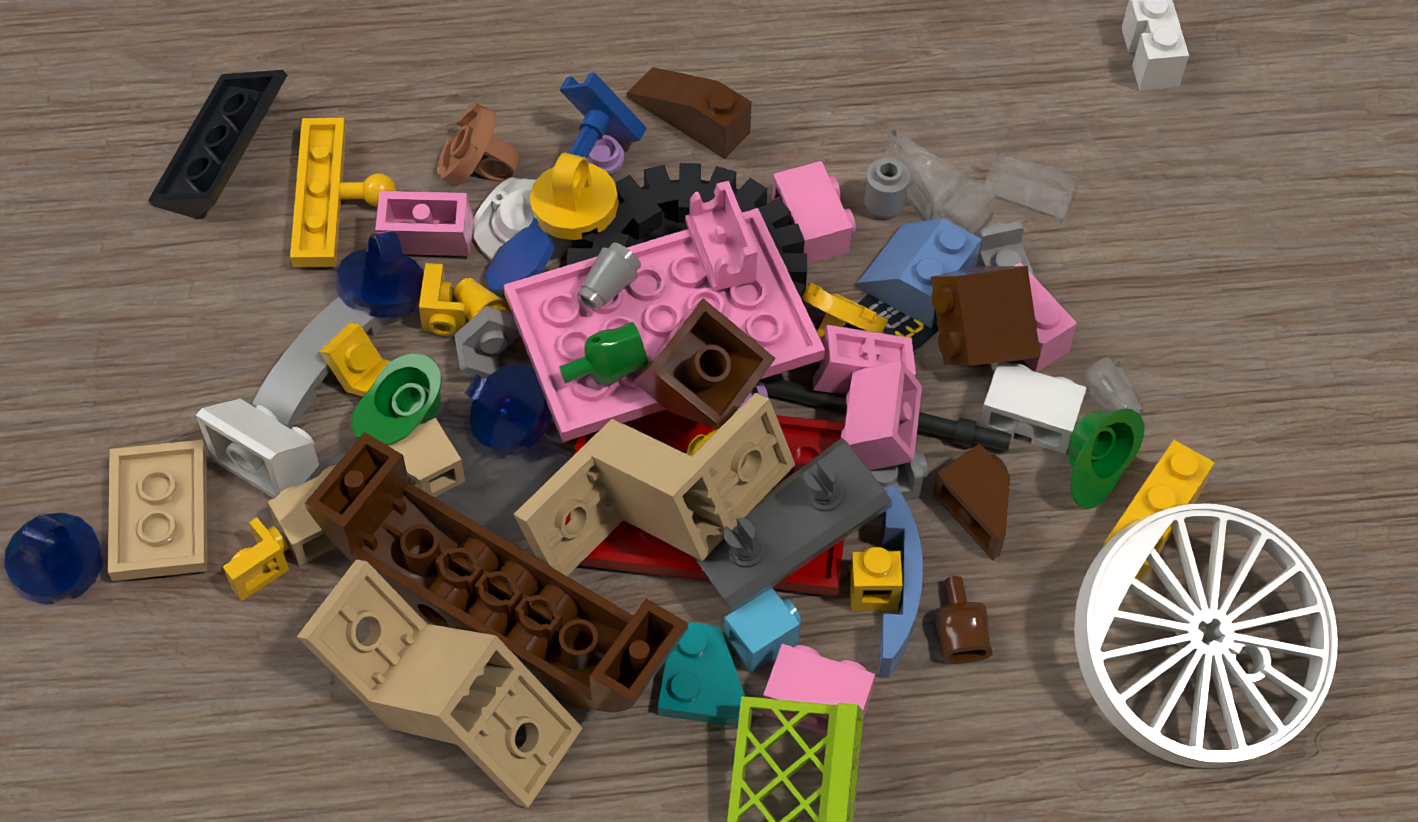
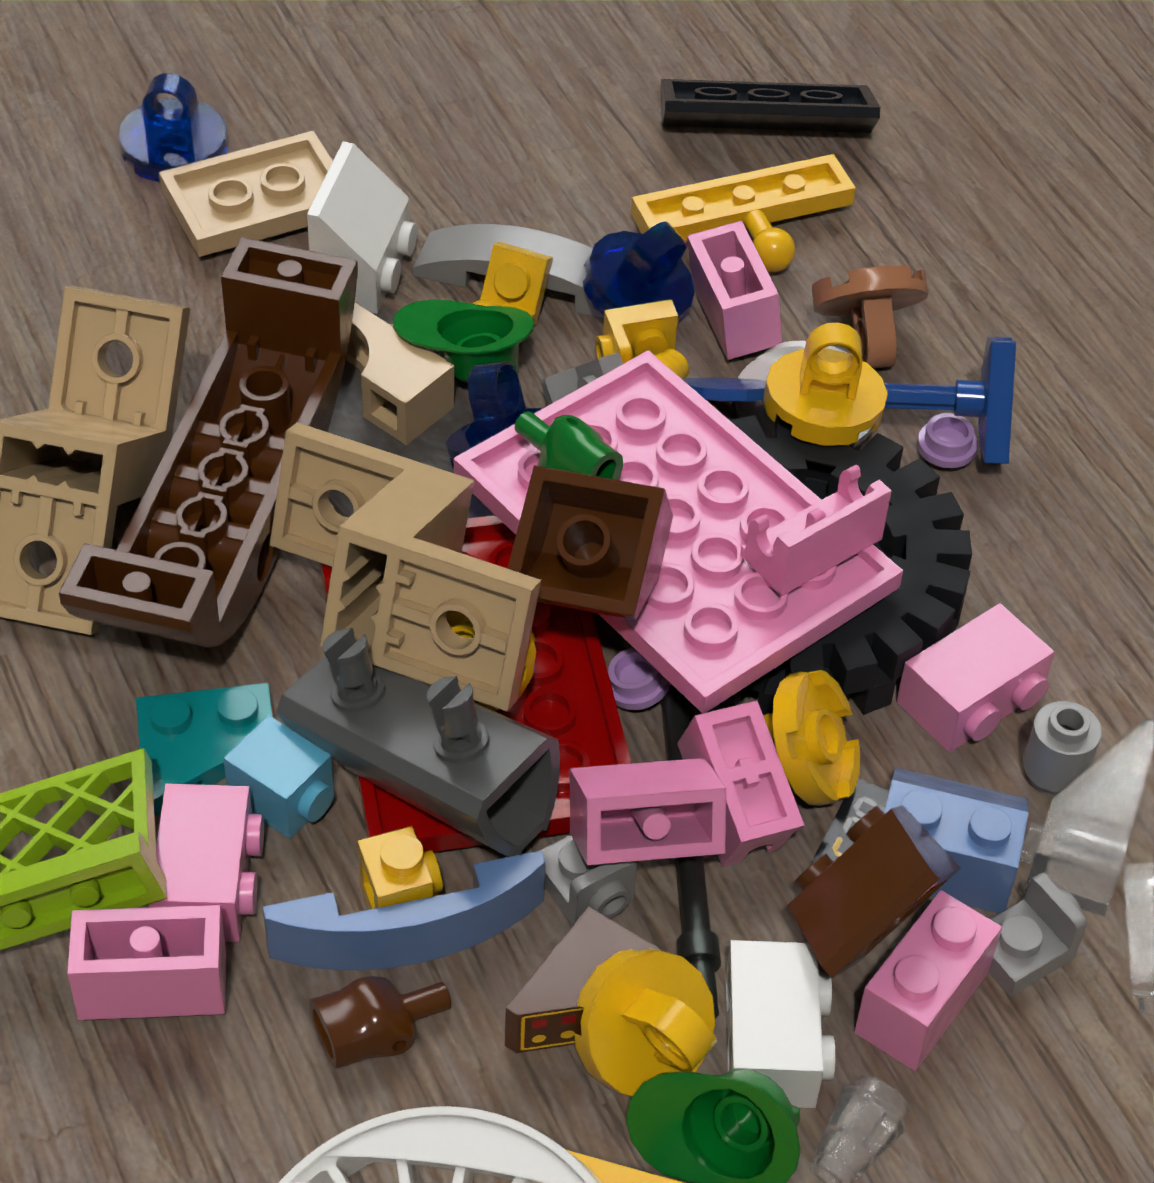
camera: 70 degrees right, 10 degrees down
yellow bracket [222,517,289,601] -> none
light grey cone [577,242,641,312] -> none
reddish brown slope [627,67,752,159] -> none
none -> bright pink brick [67,905,226,1020]
none -> yellow tile [574,948,717,1096]

